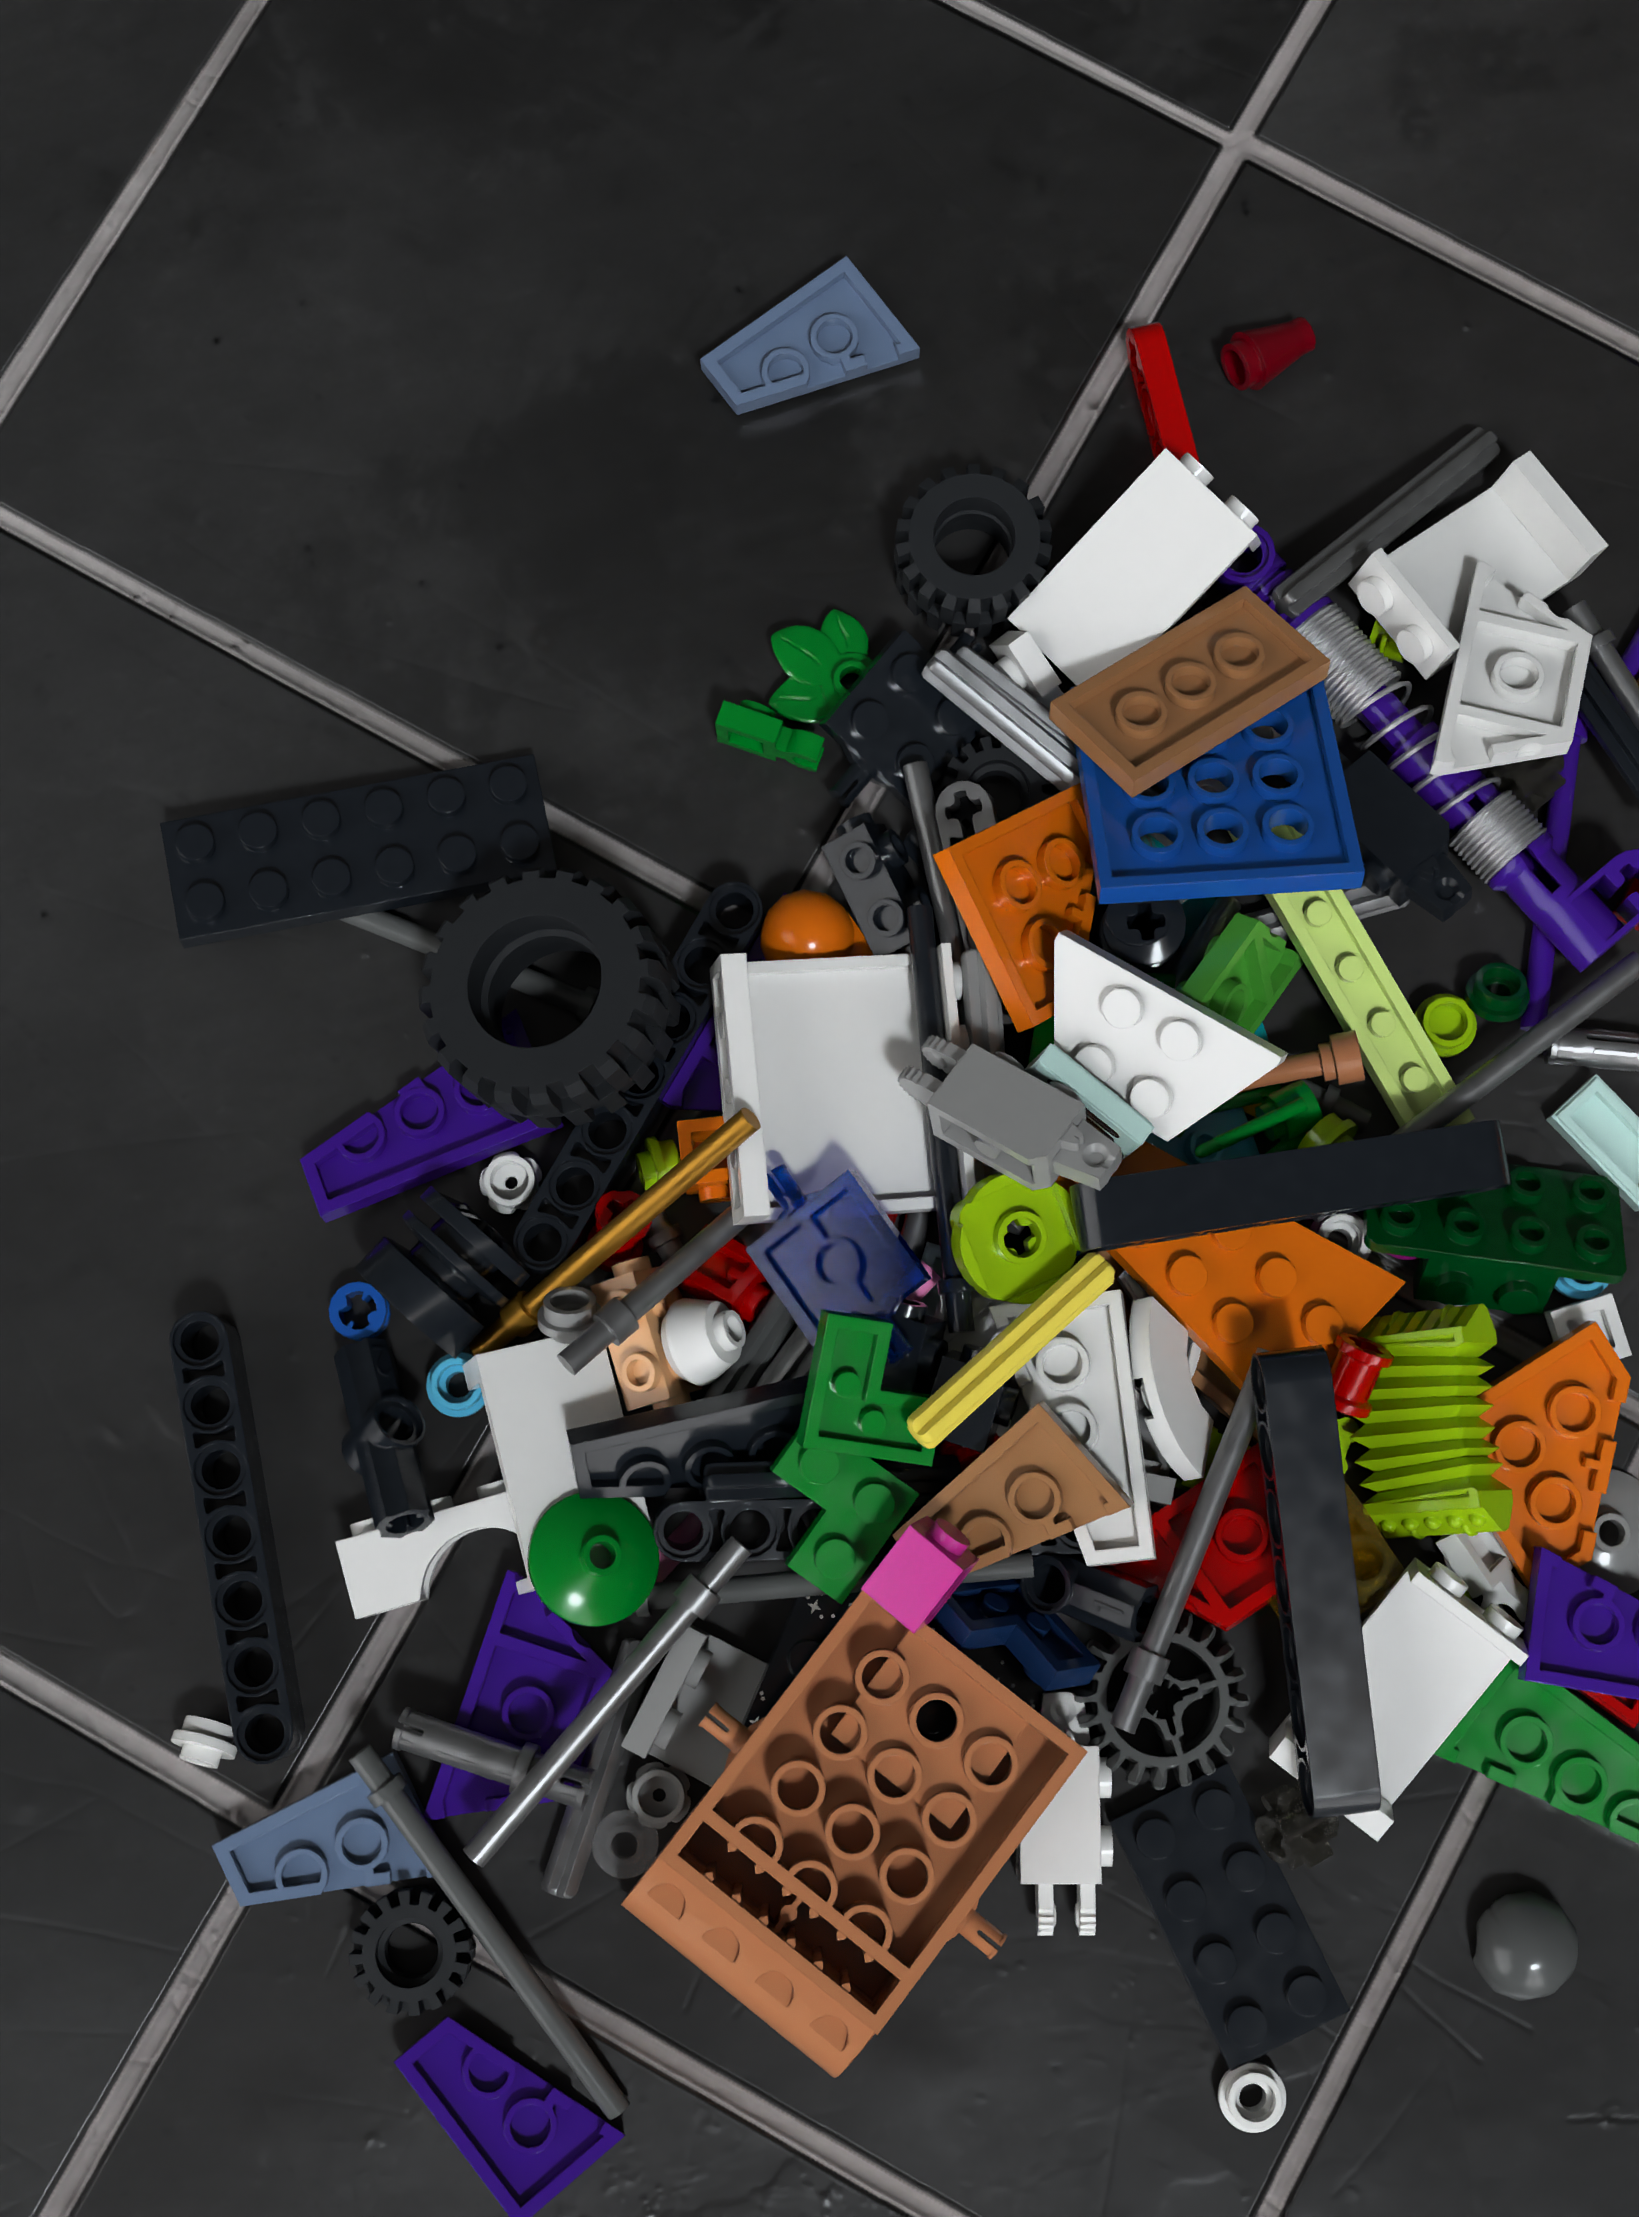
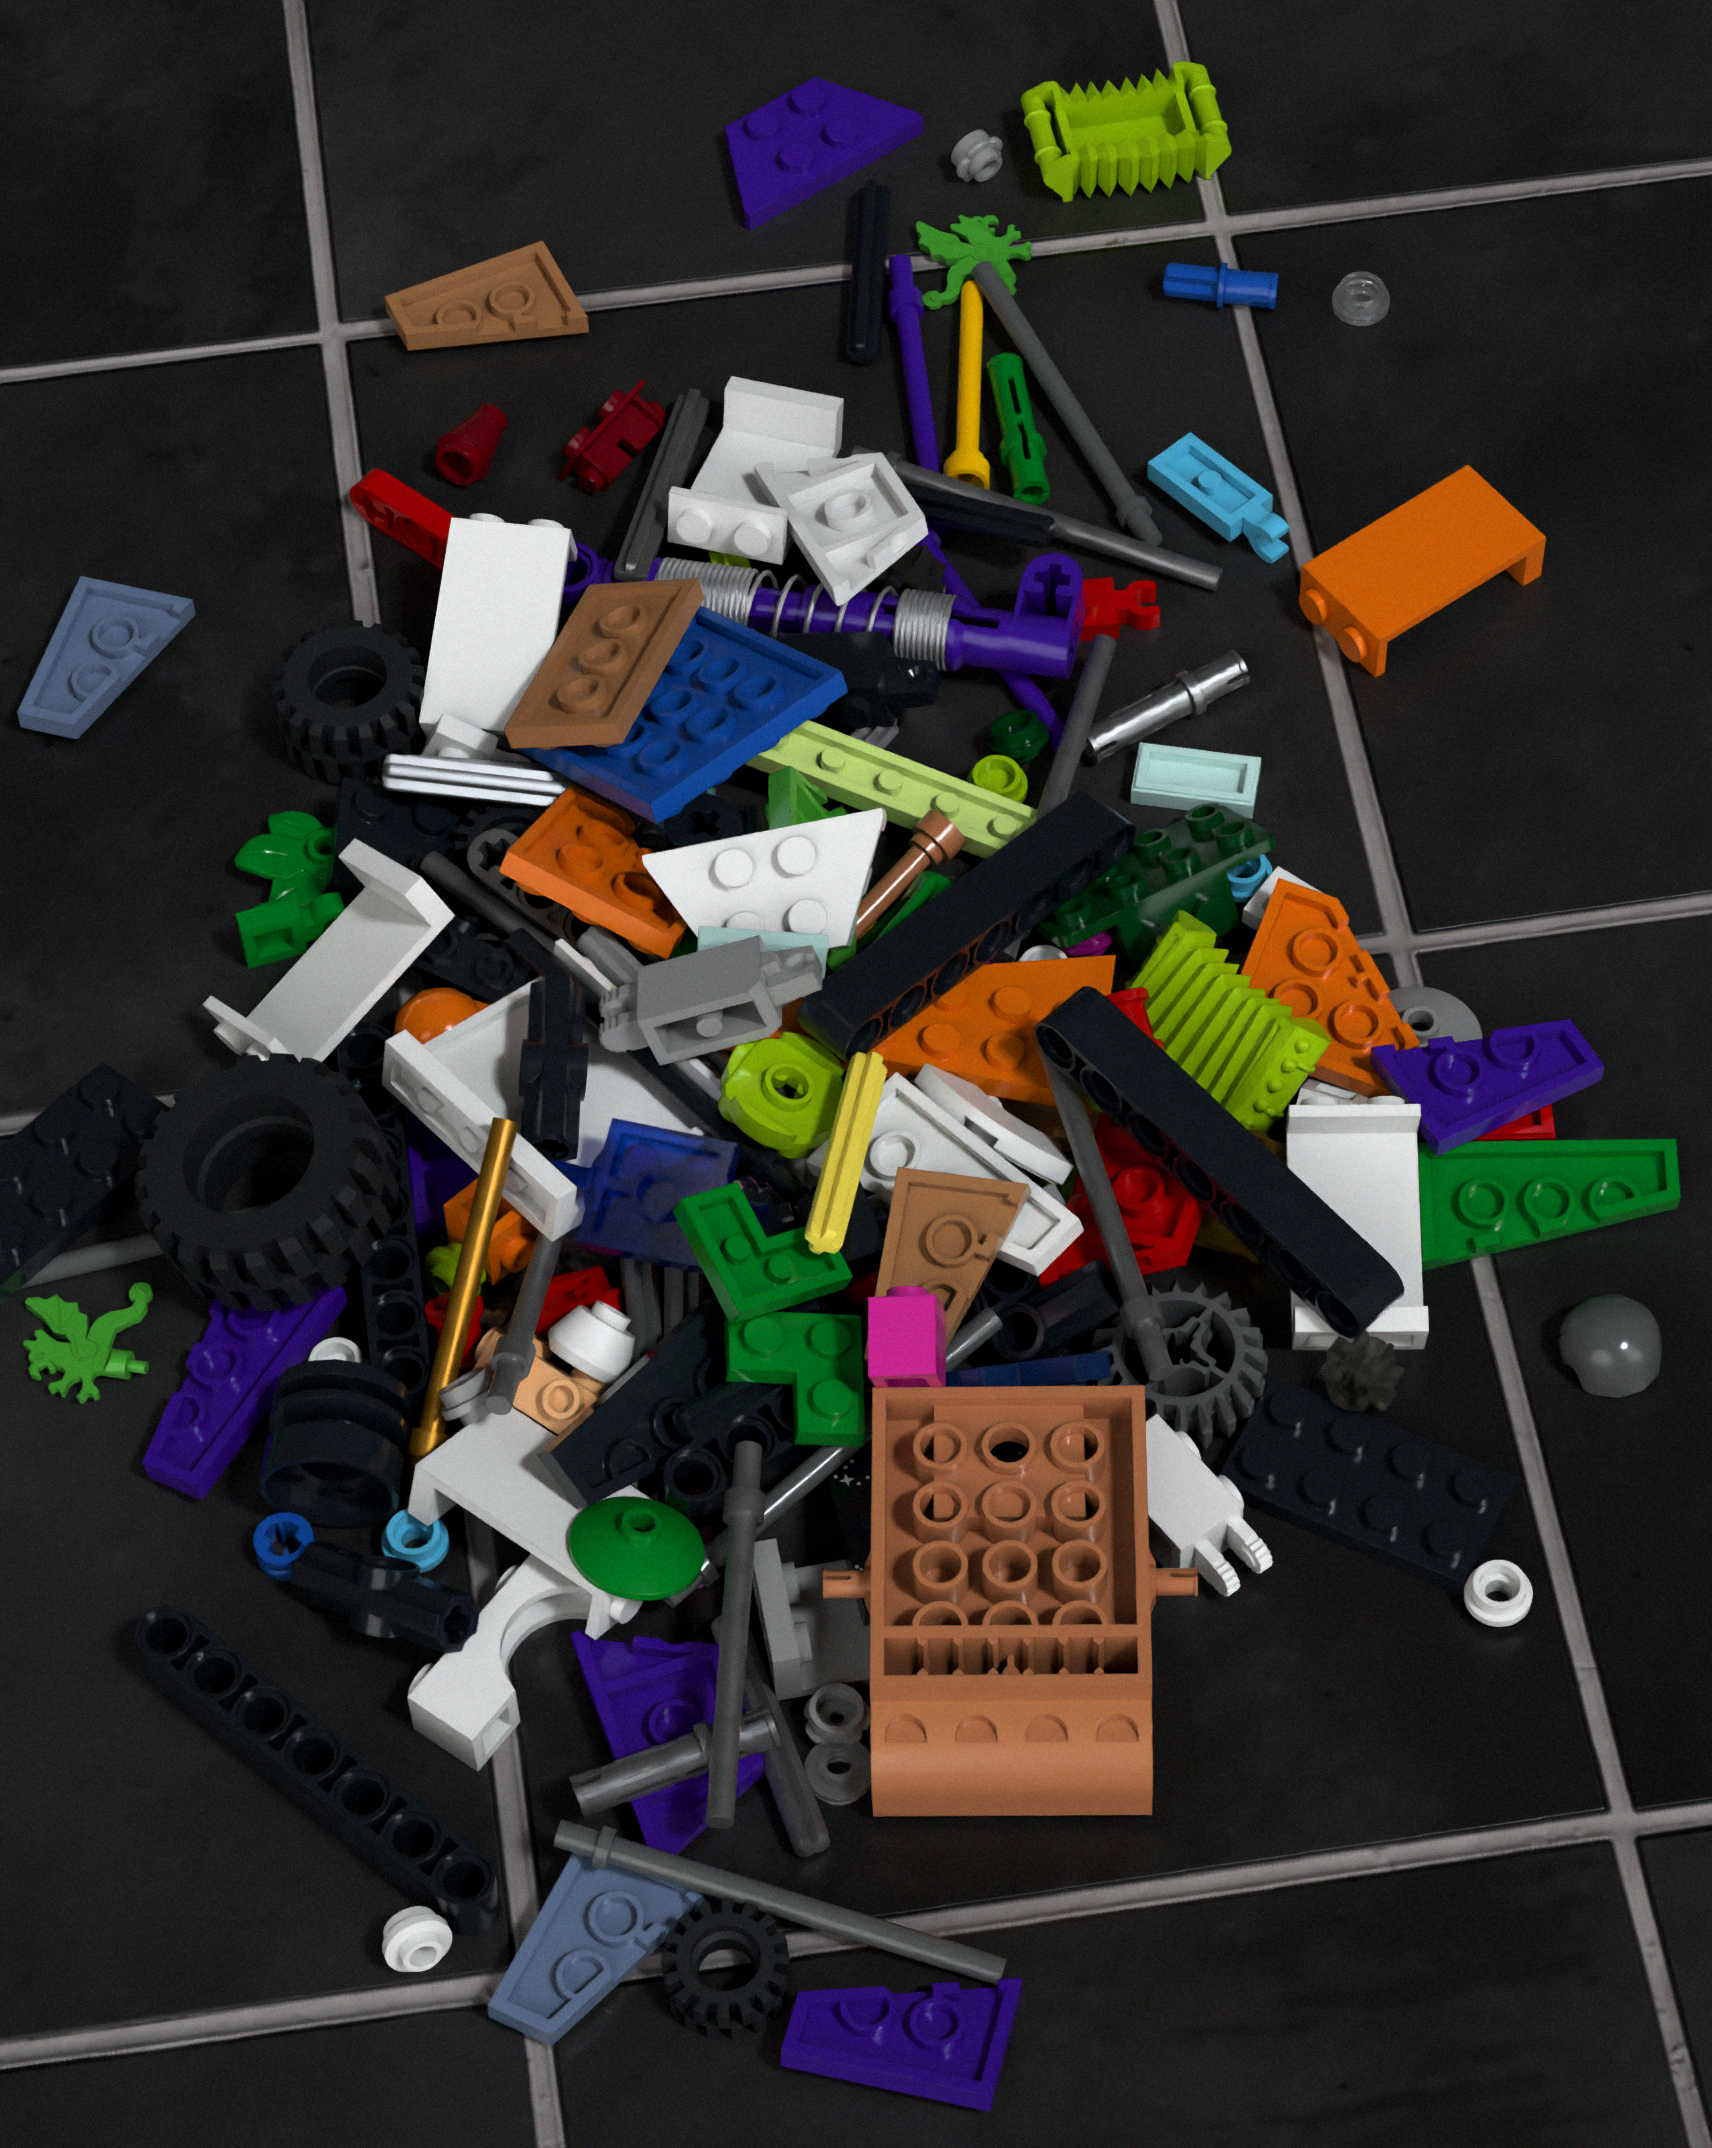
camera: 35 degrees left, 25 degrees down
none -> bright green piece [23,1282,153,1404]
none -> white panel [202,838,455,1063]
none -> medium nougat wing [384,240,589,351]
none -> black piece [518,974,589,1167]
none -> dark red hinge [558,379,666,494]

